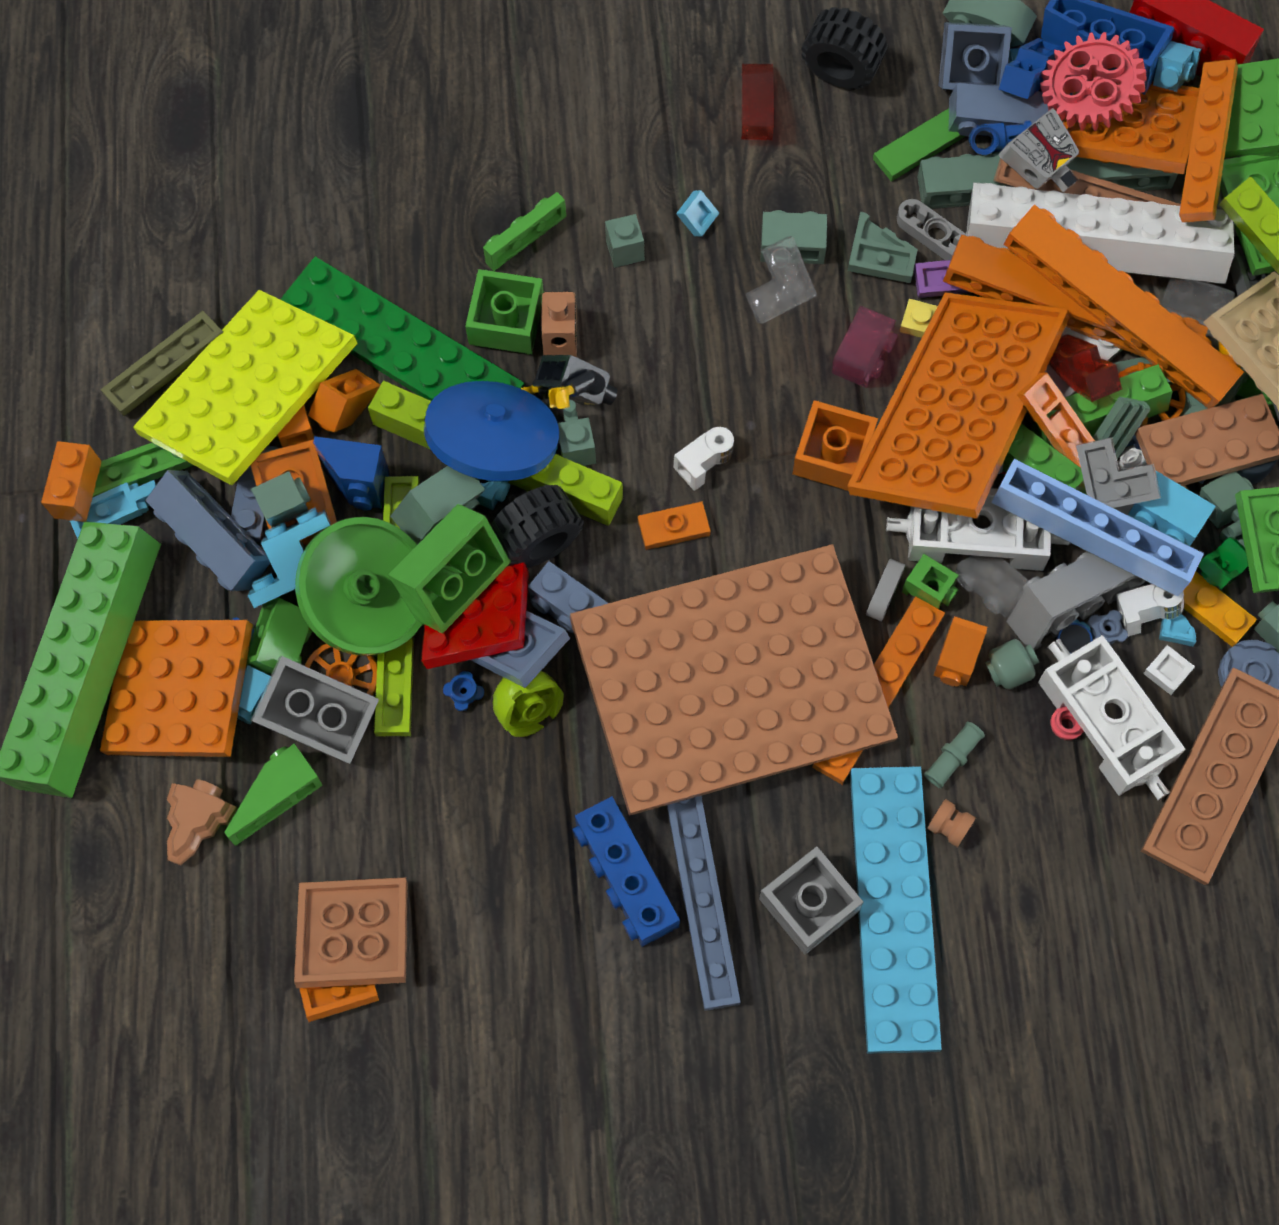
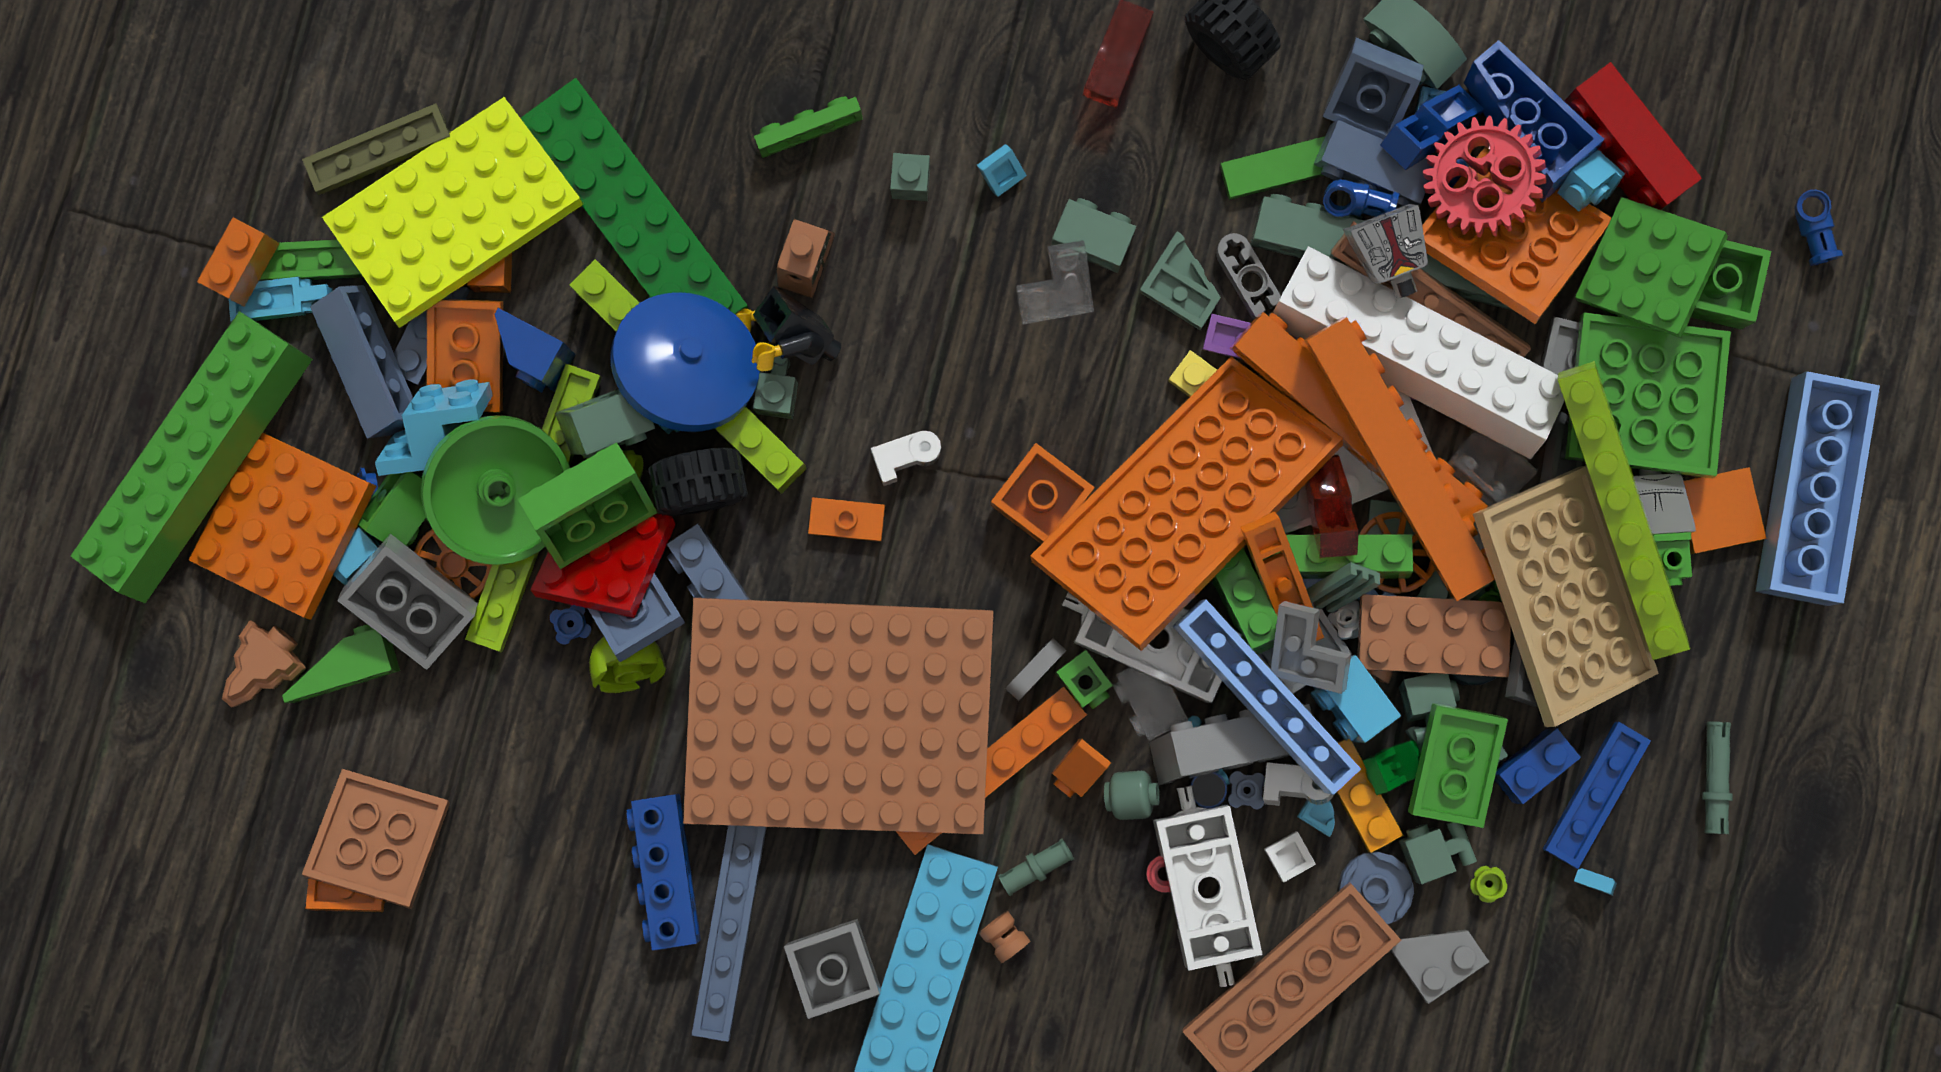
camera: 20 degrees right, 15 degrees up
sand green brick [251,471,311,528] -> none
orange slope [308,369,380,433] -> none
bright green brick [465,269,544,354] -> none
clear pink brick [831,306,898,388] -> none
orange plate [1179,59,1238,222] -> none

